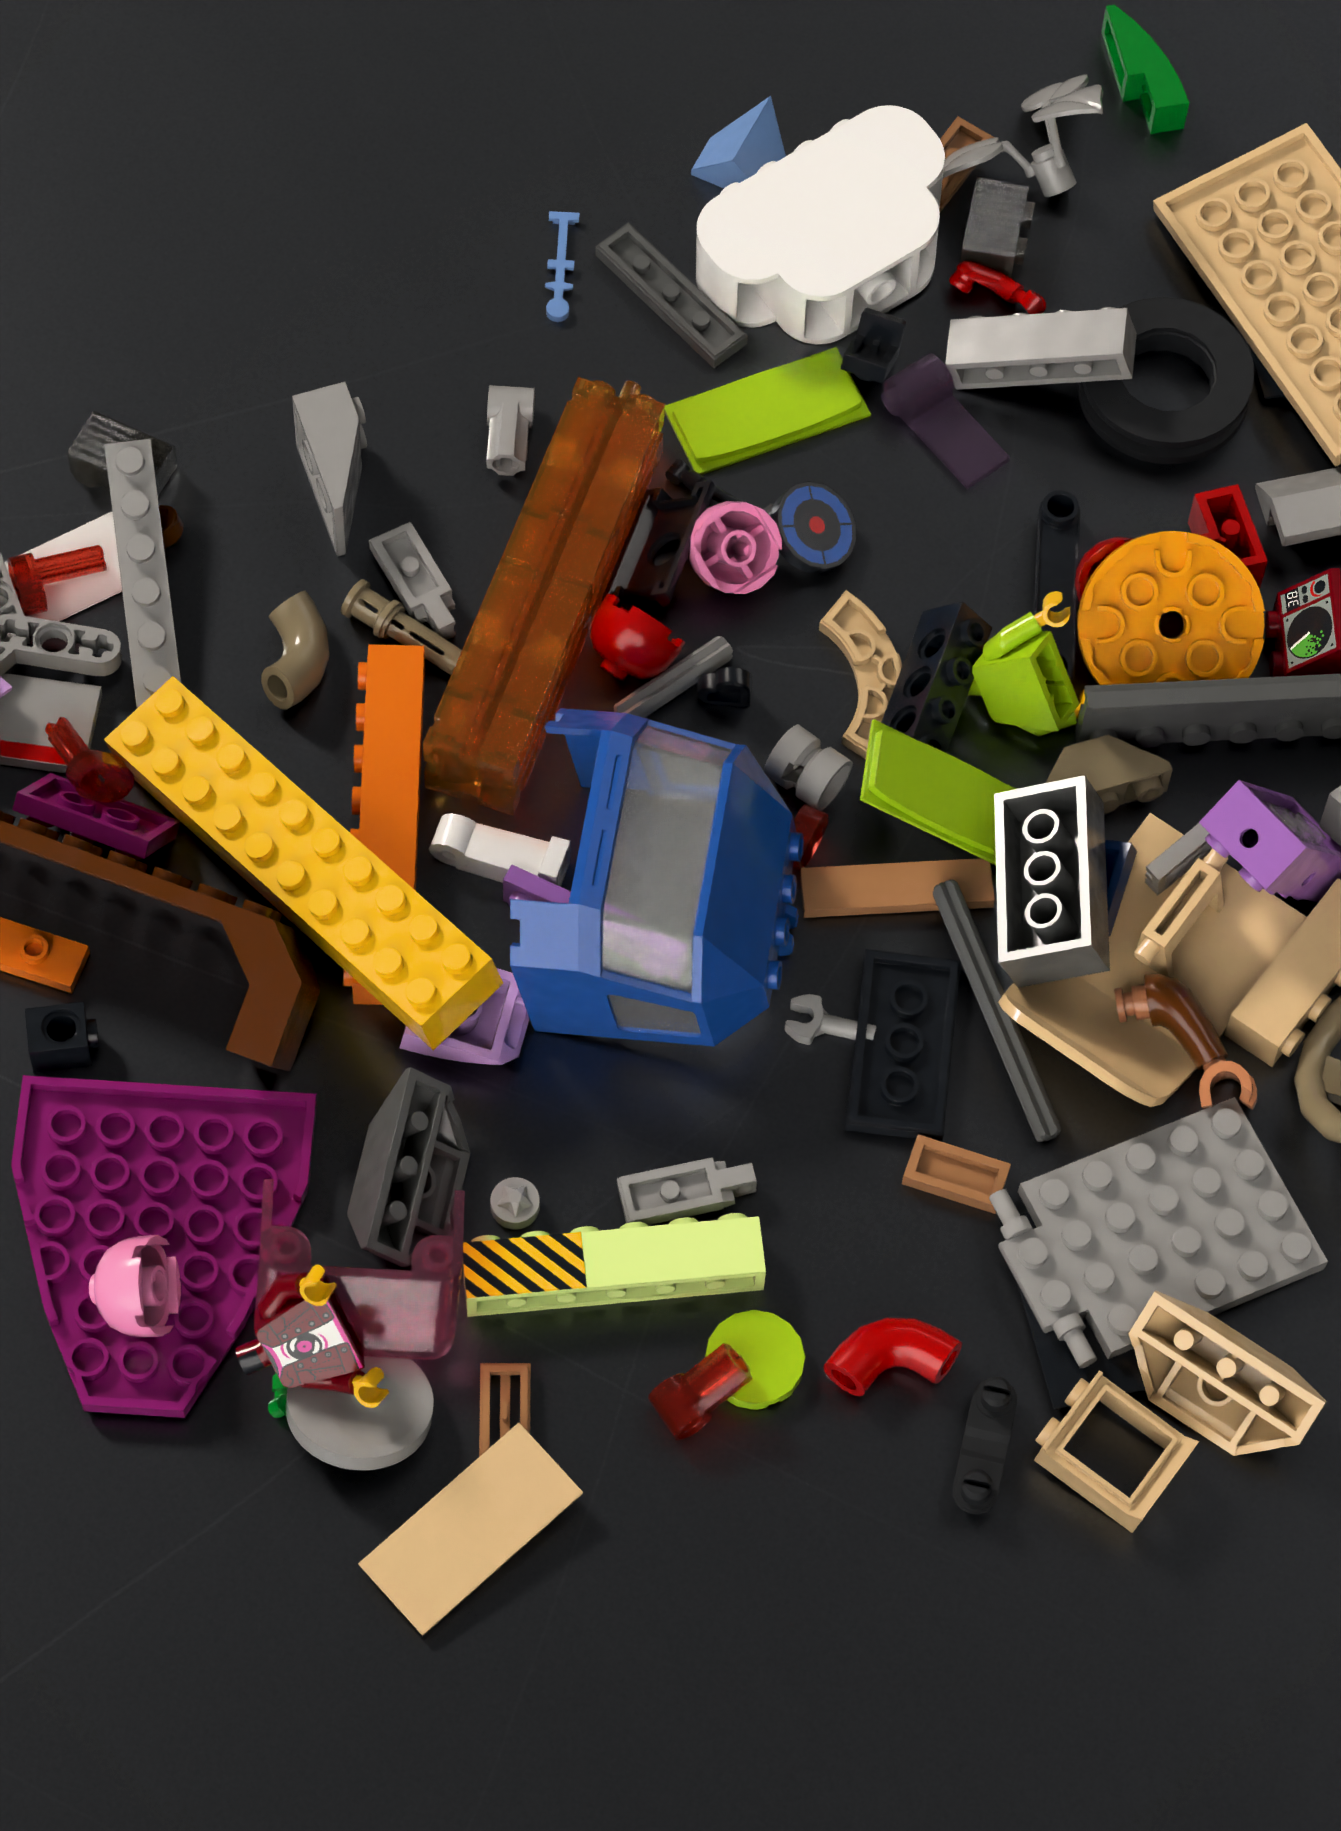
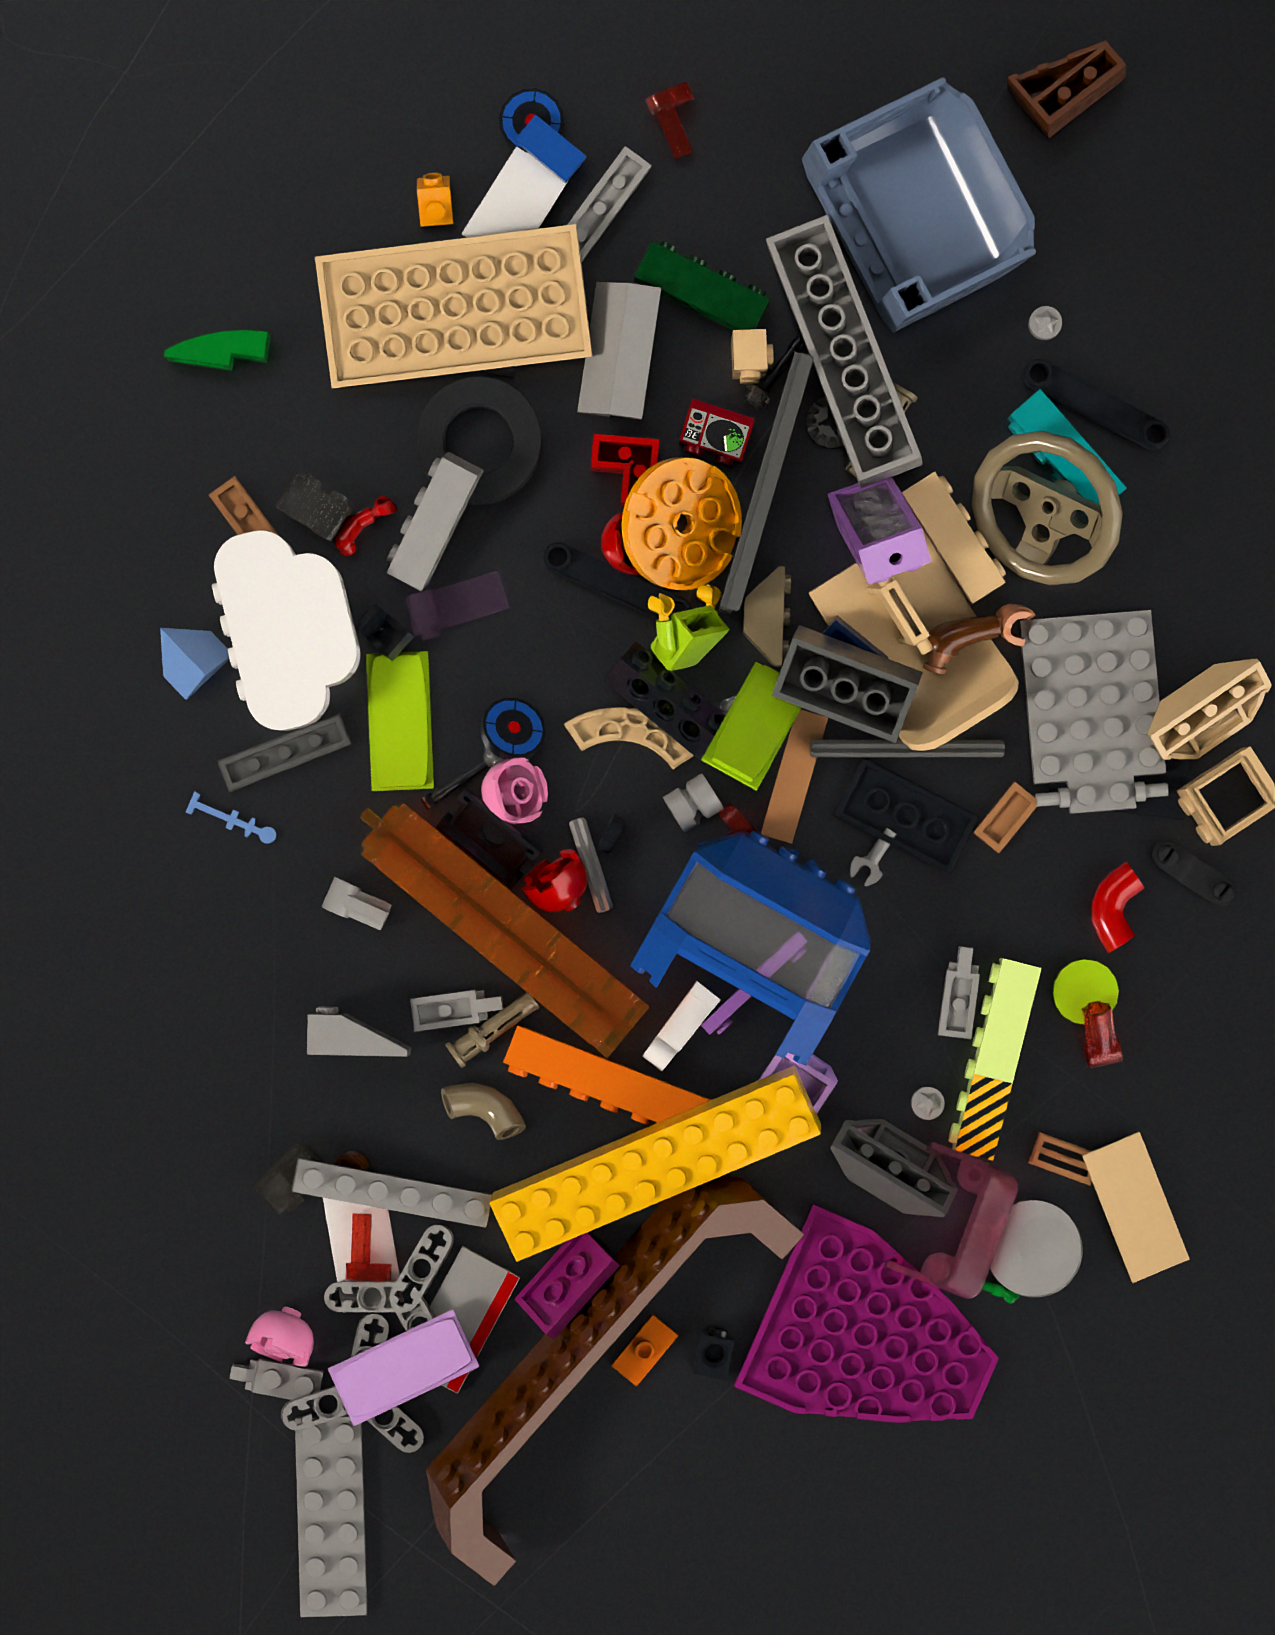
camera: 70 degrees left, 25 degrees up
clear red piece [45,717,134,803] -> none
bright pink cylinder [89,1235,181,1337] -> none
torso [235,1264,389,1408] -> none
light grey plant [943,74,1104,197] -> none
light grey tile [1145,823,1212,895] -> none

